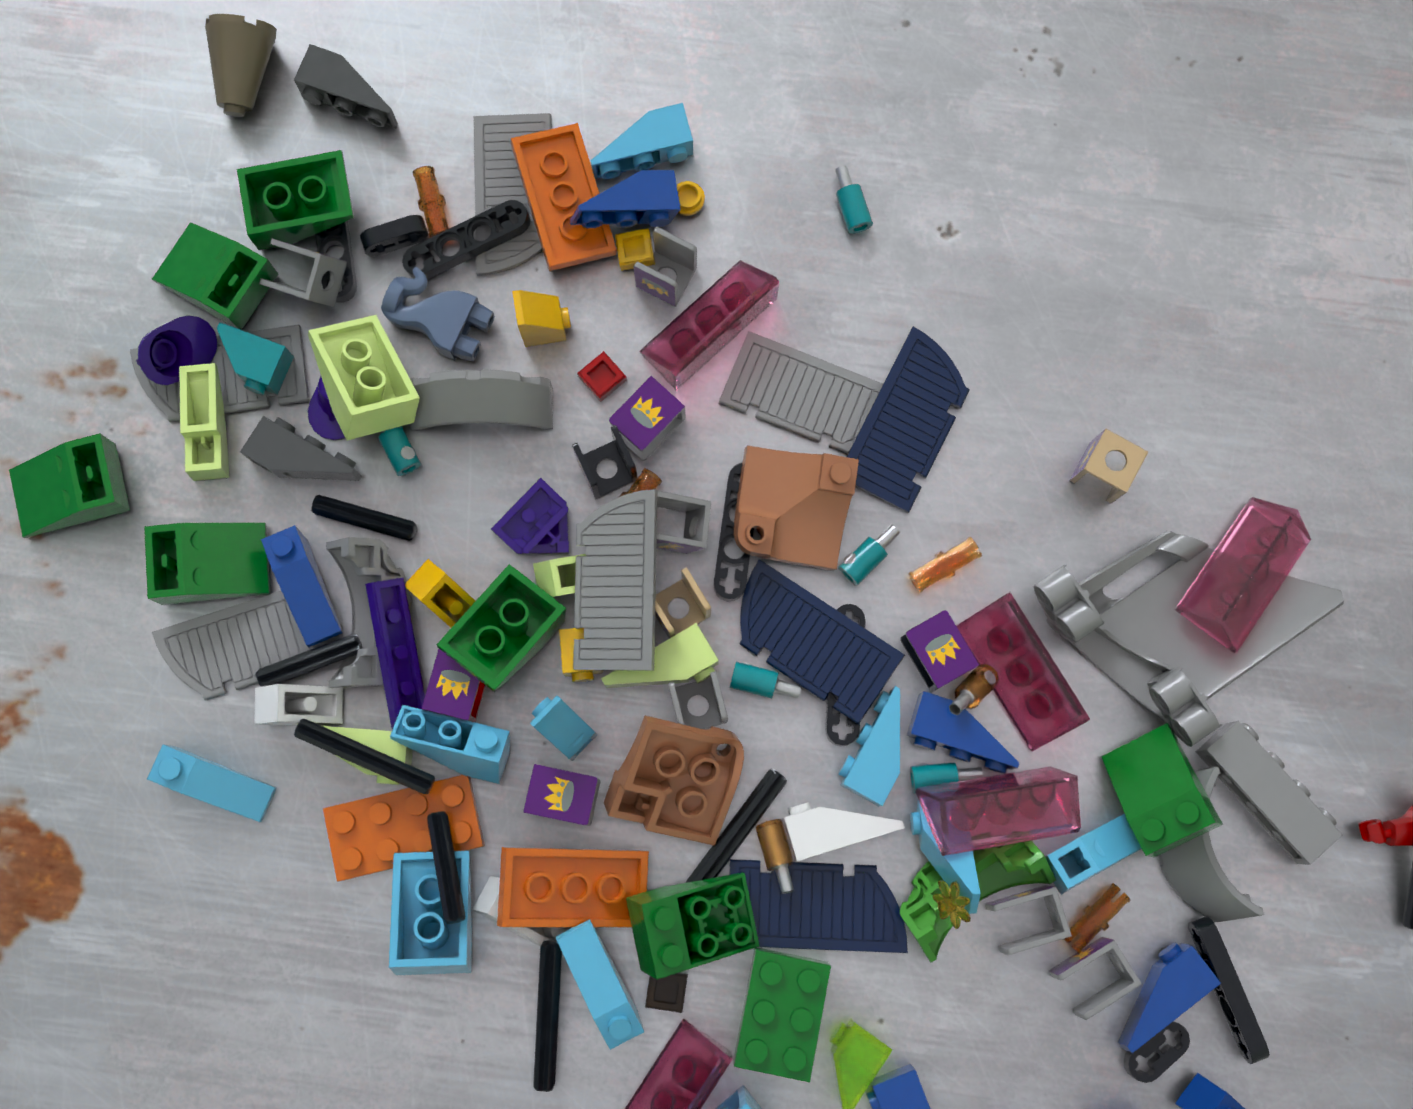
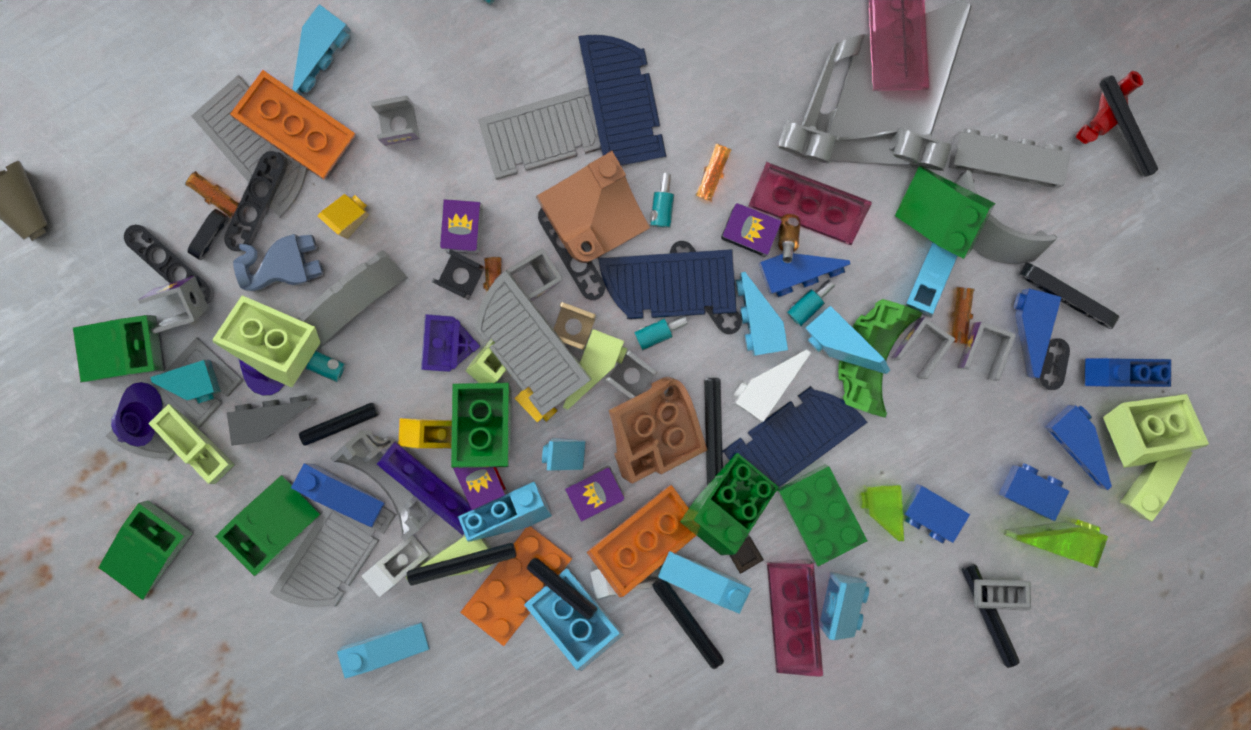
camera: 35 degrees left, 10 degrees up
green slope [237,150,354,250] -> none
black axle [256,634,363,687] -> none
dark grey slope [294,44,398,129] -> none
blue slope [570,170,680,228] -> none
red tile [577,351,627,402] -> none
yellow tile [615,228,655,271] -> none
clear pink slope [639,260,779,391] -> none
yellow plate [677,181,705,216] -> none
clear orange piece [755,819,794,894] -> none
clear pink slope [915,766,1081,856] -> none
clear yellow plant [933,880,971,929] -> none
tan piece [1069,429,1148,503] -> none

